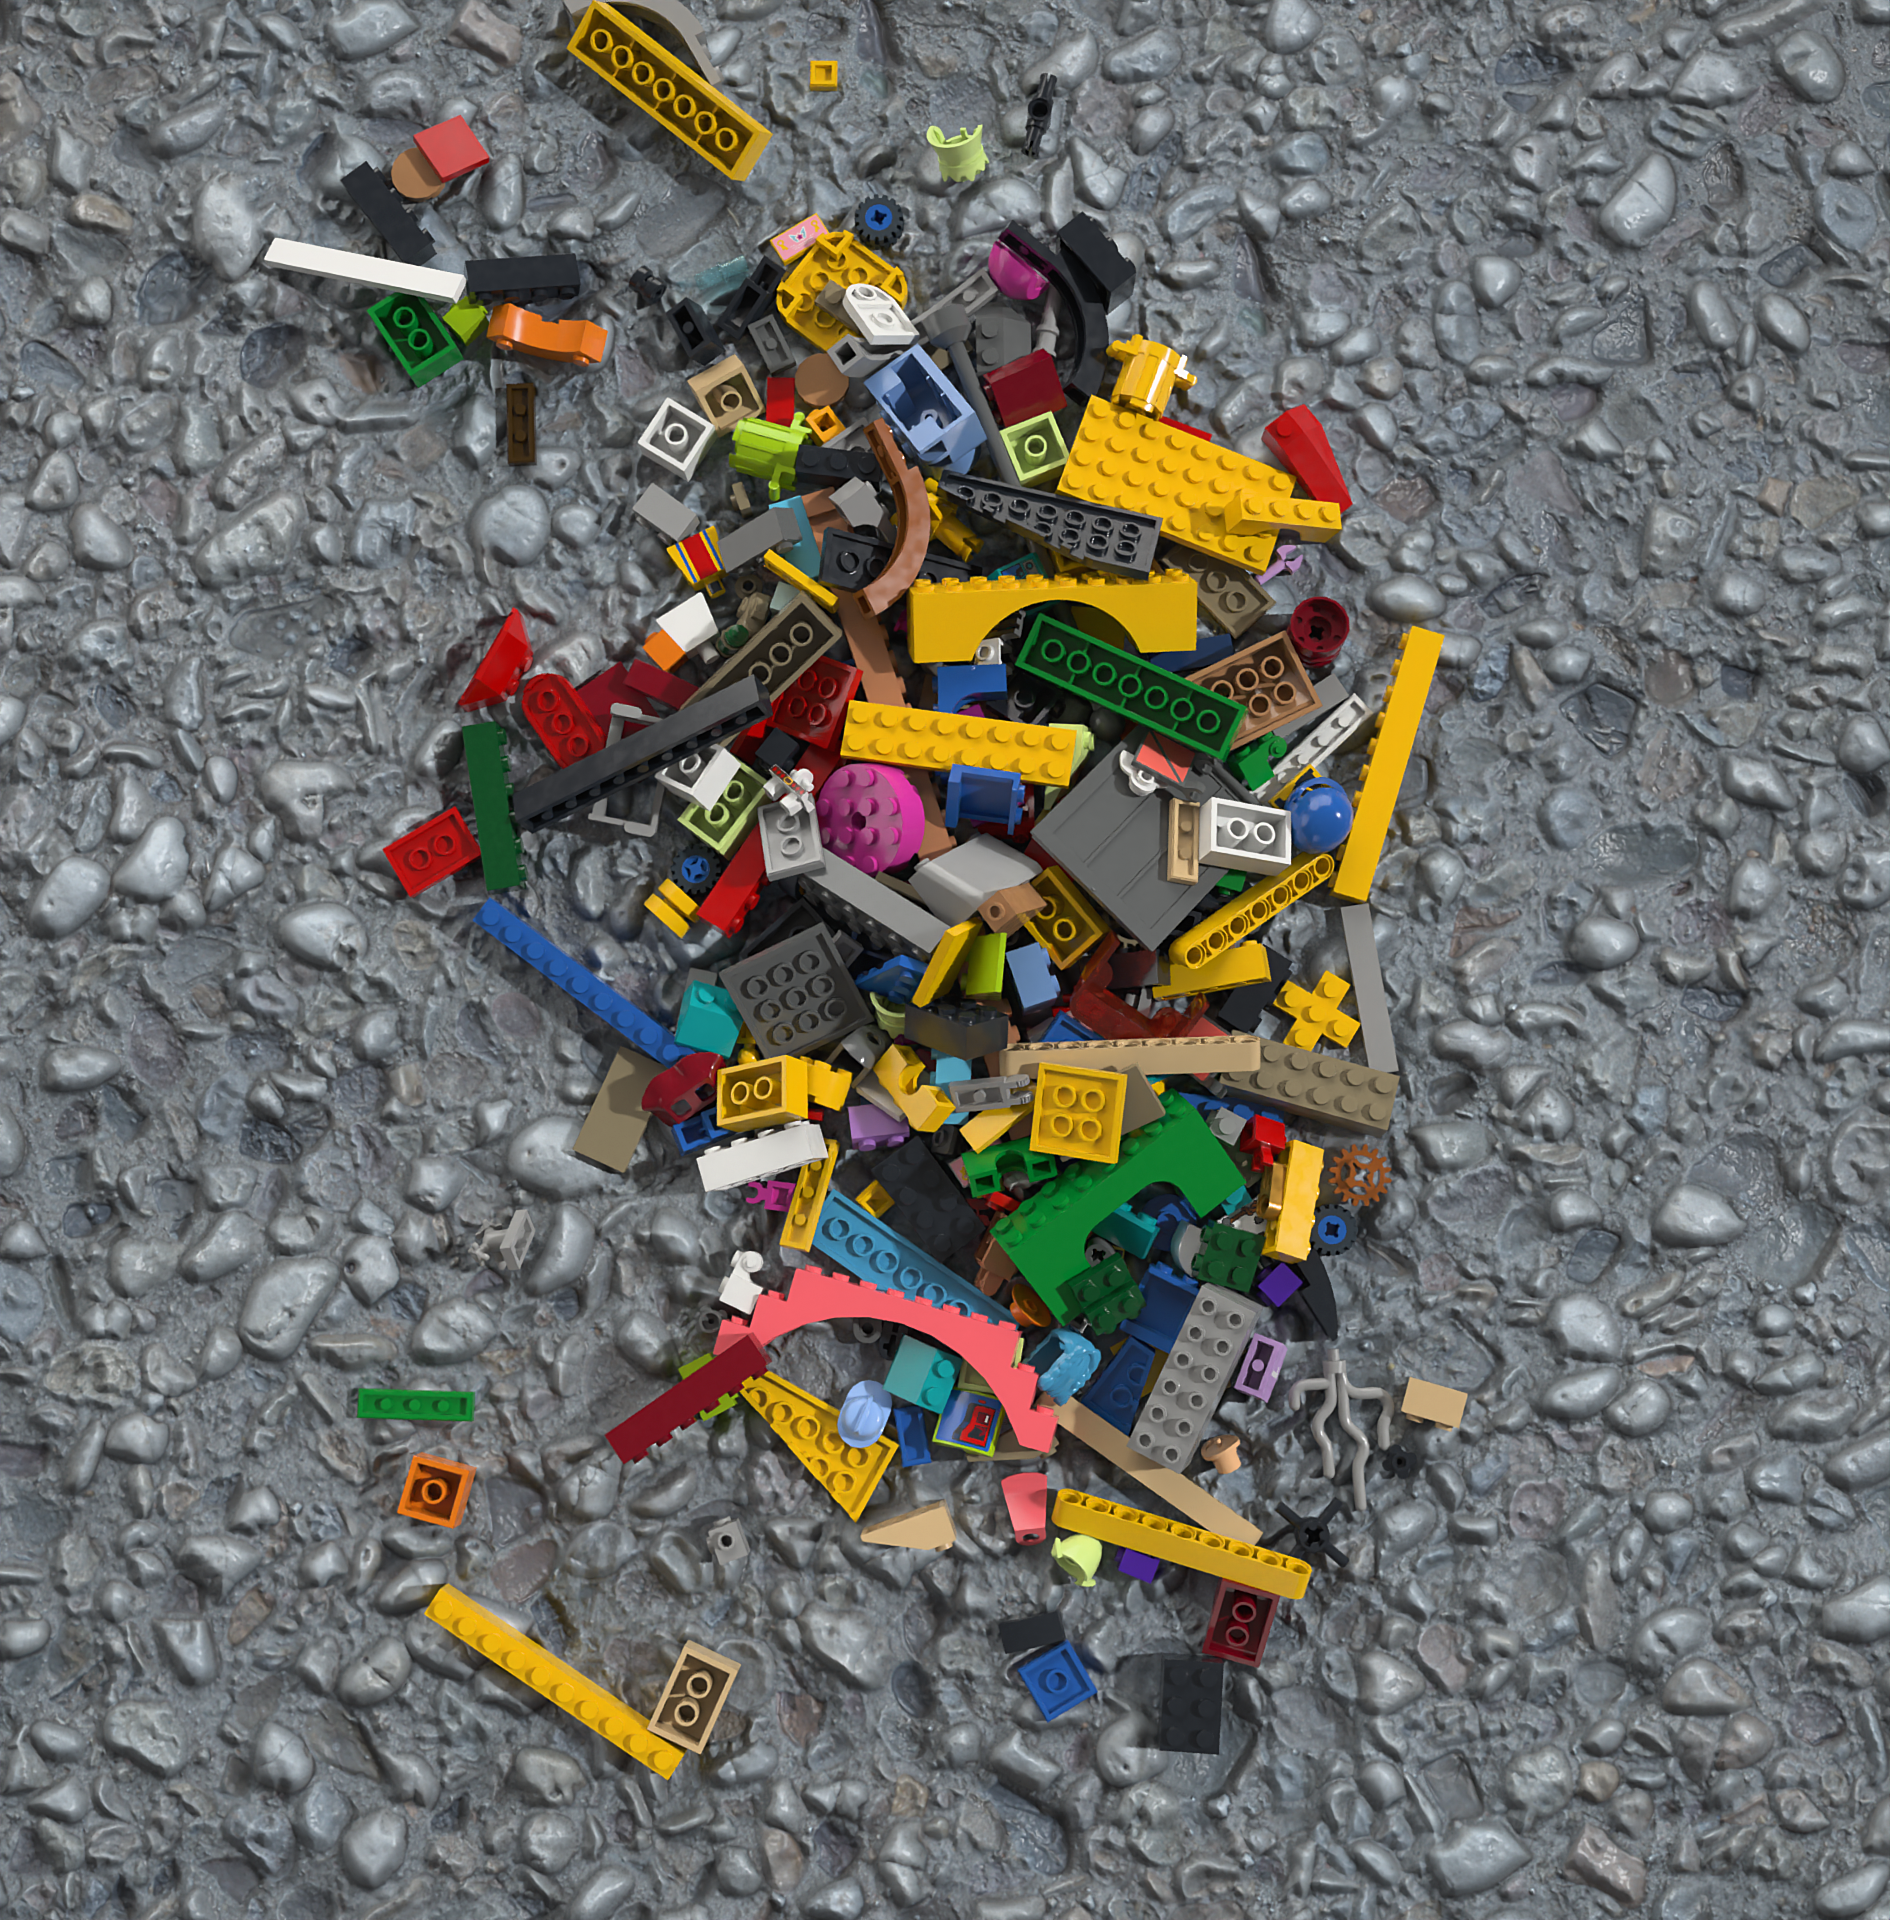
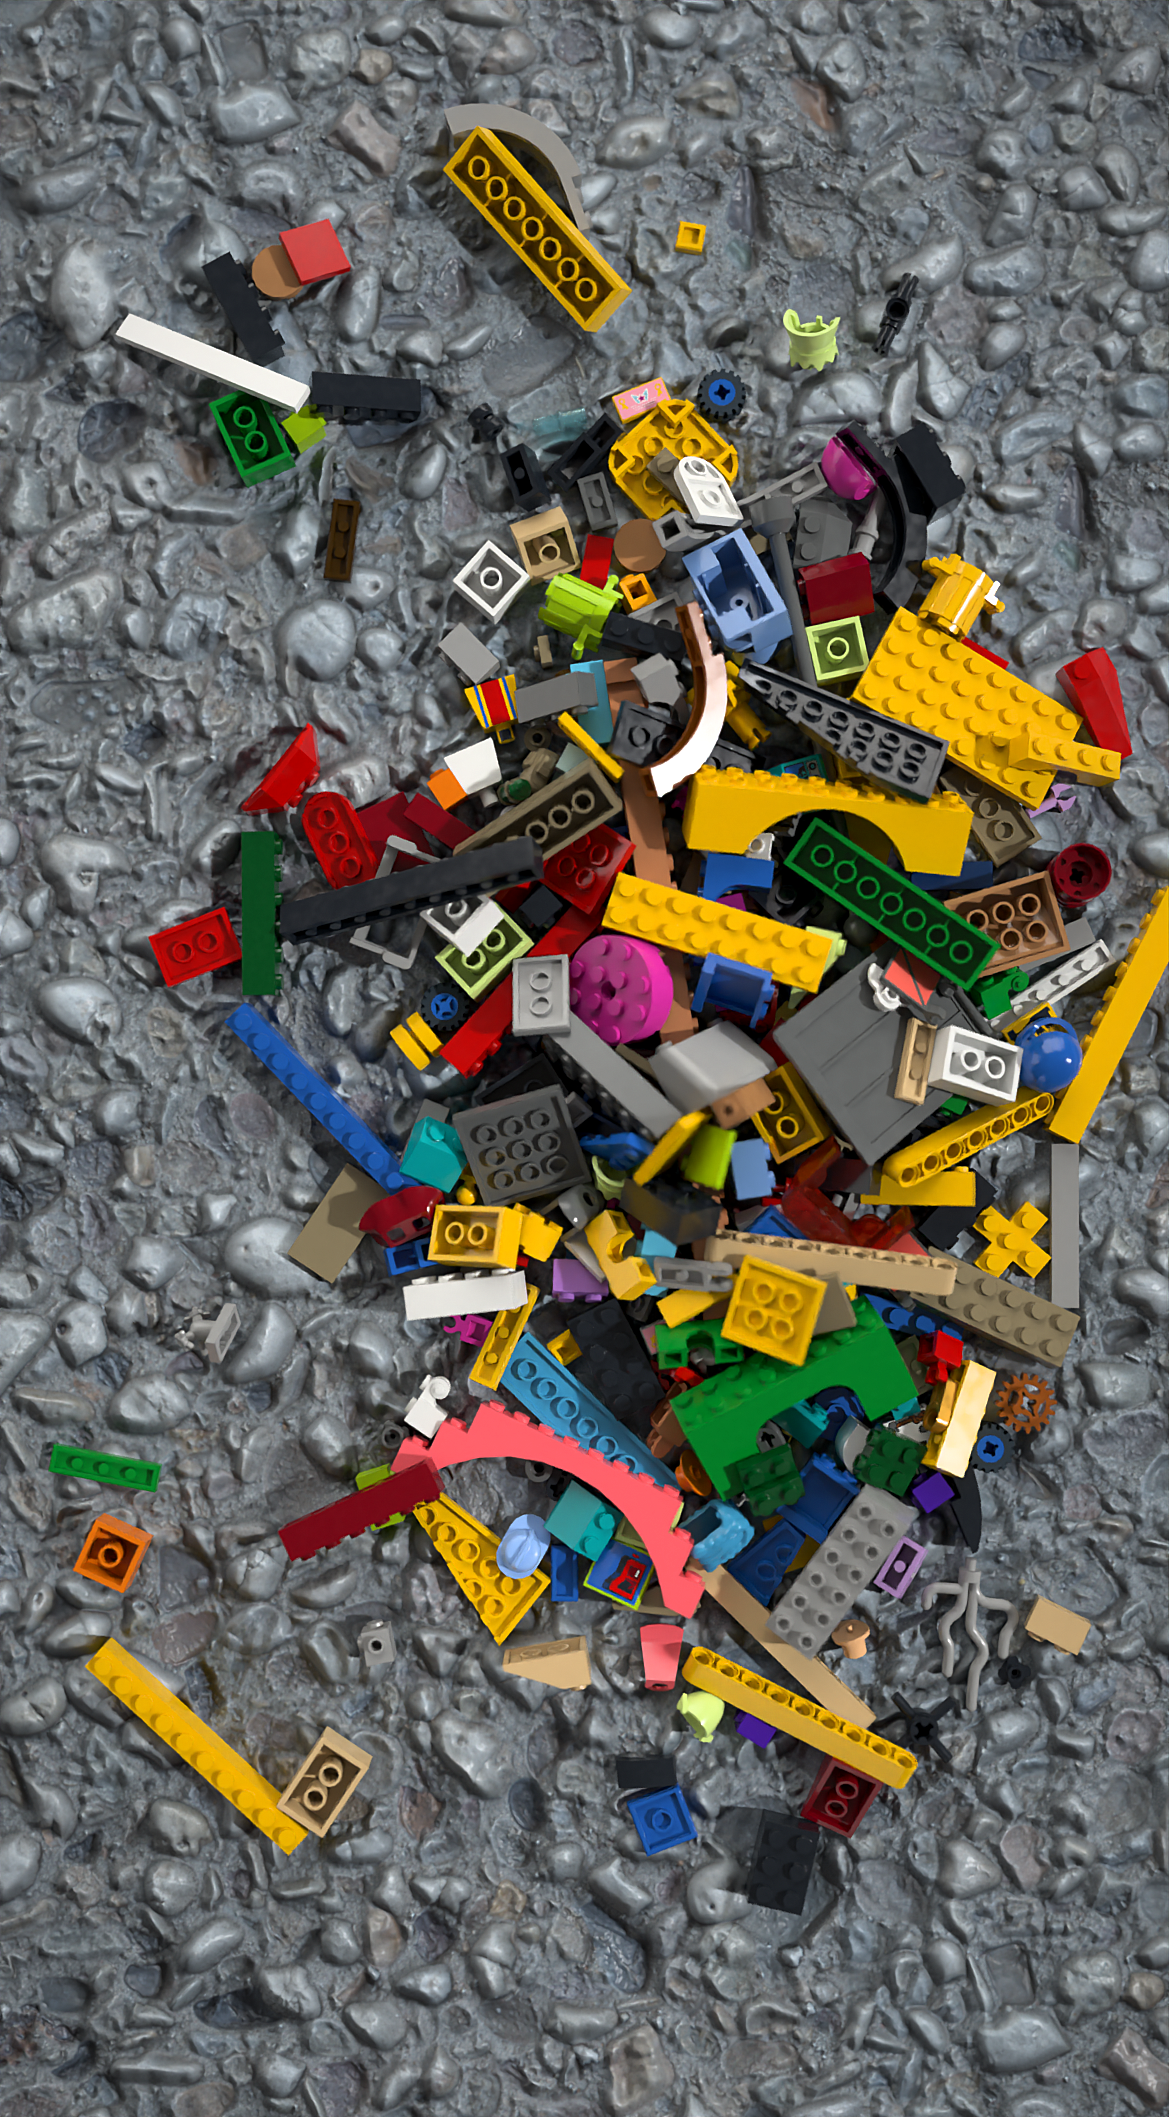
camera: 10 degrees right, 5 degrees up
orange brick [486,303,608,367] -> none
white hips [763,764,815,816] -> none
light grey brick [1205,1107,1247,1148] -> none

